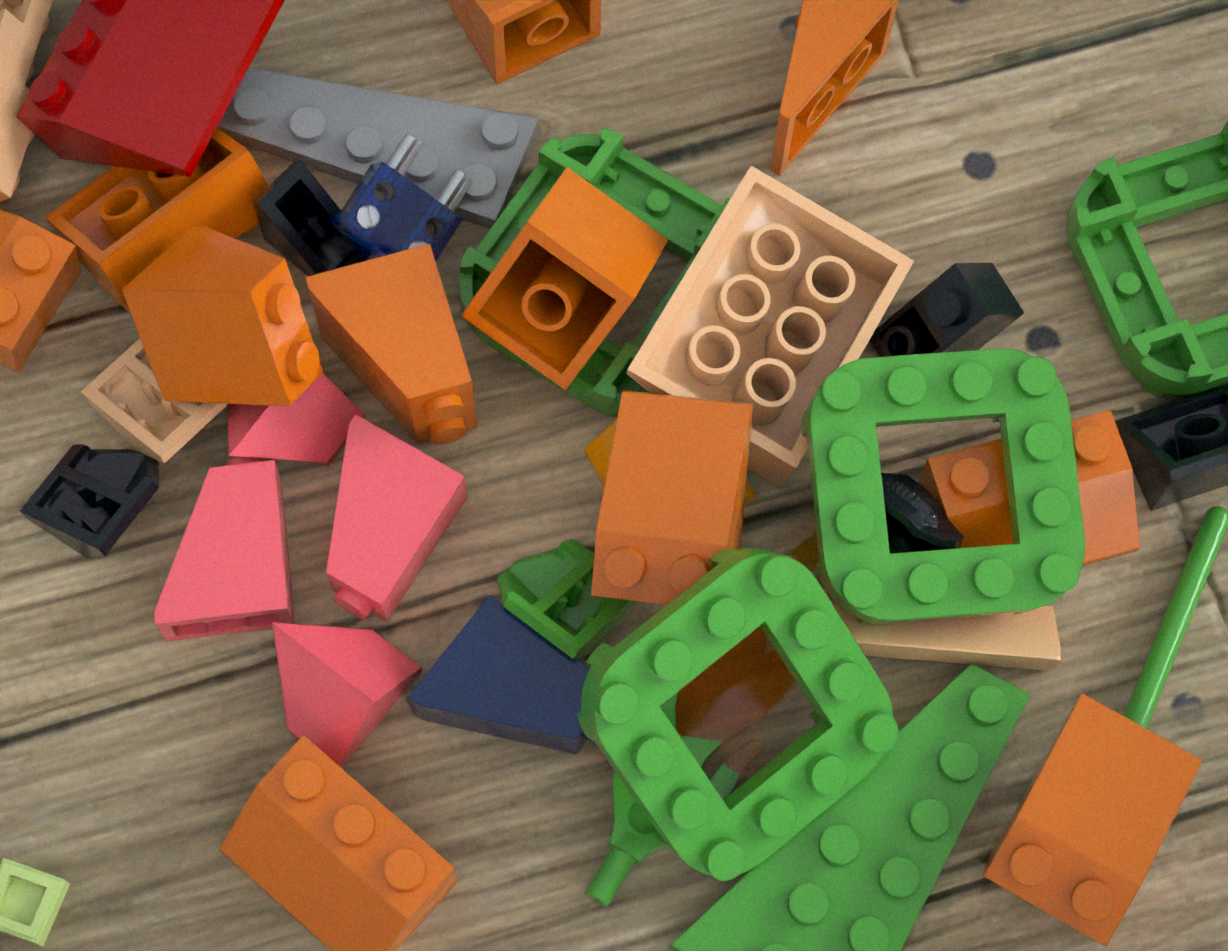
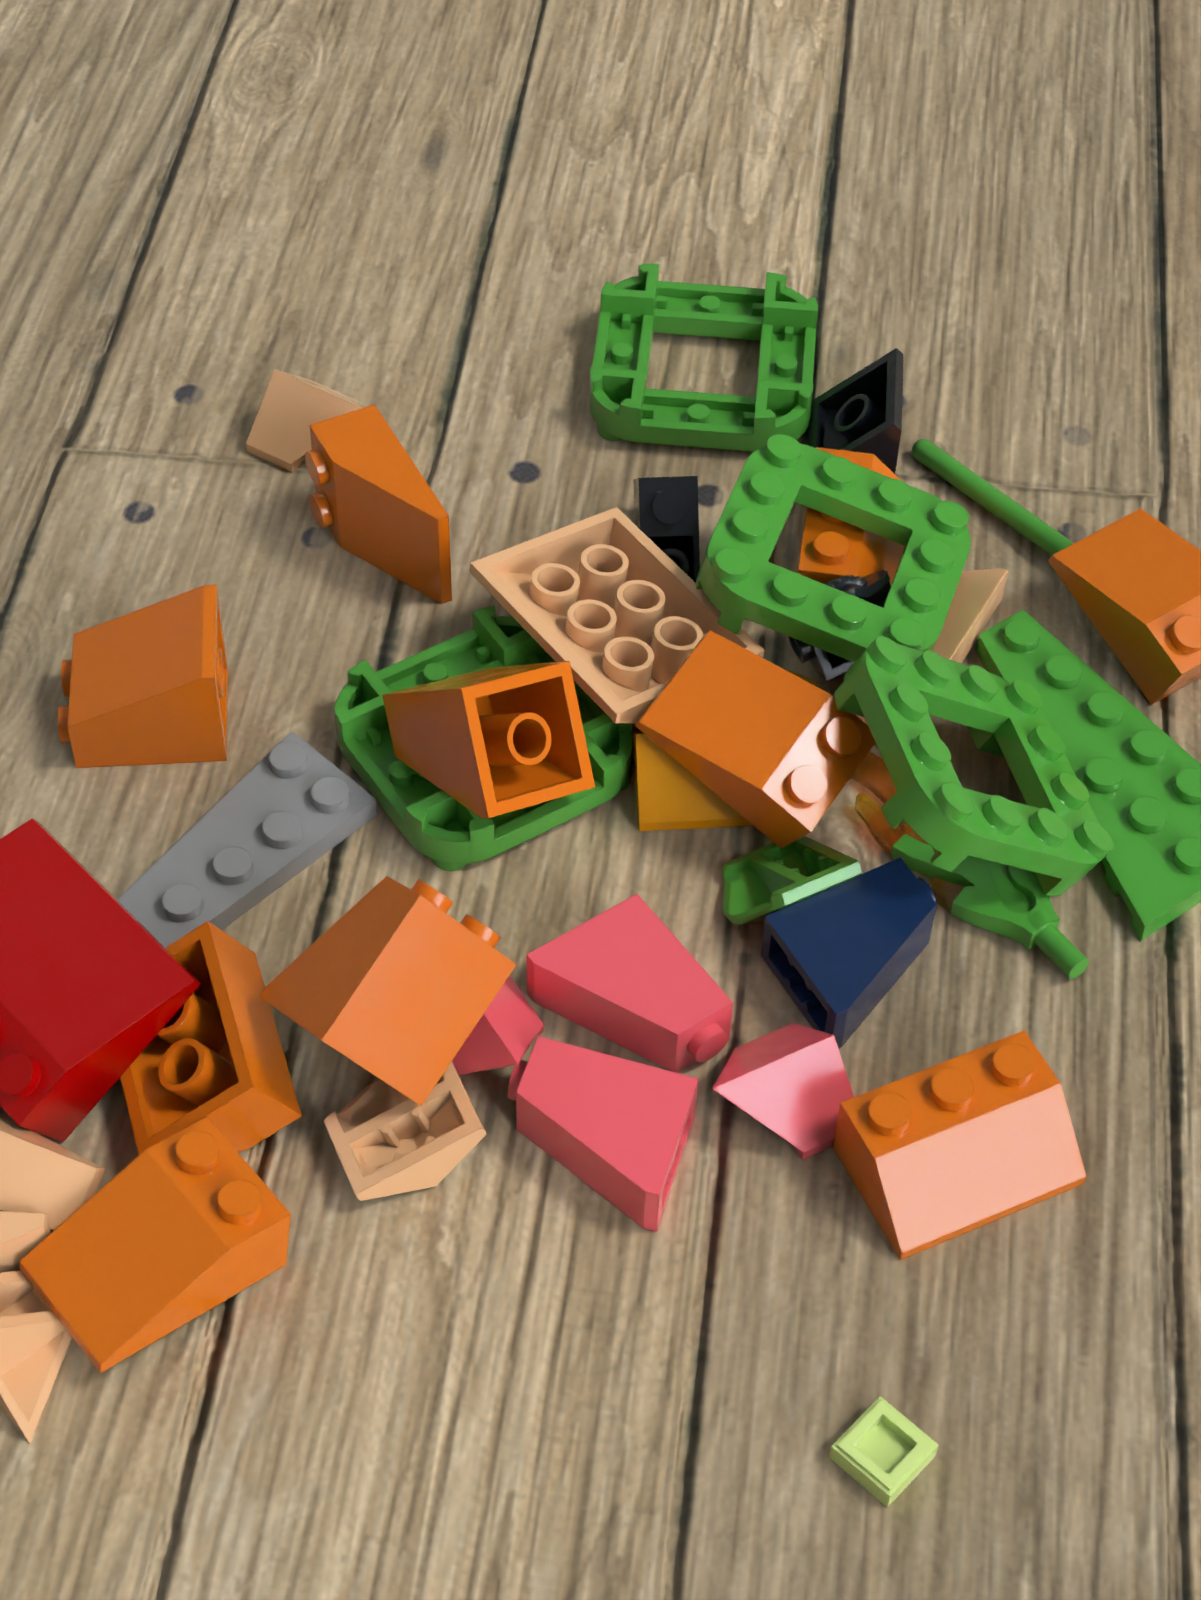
camera: 65 degrees left, 20 degrees down
black slope [20,444,159,558] -> none
black slope [253,159,374,276] -> none
orange slope [305,244,478,444] -> none
clear blue piece [329,133,473,261] -> none

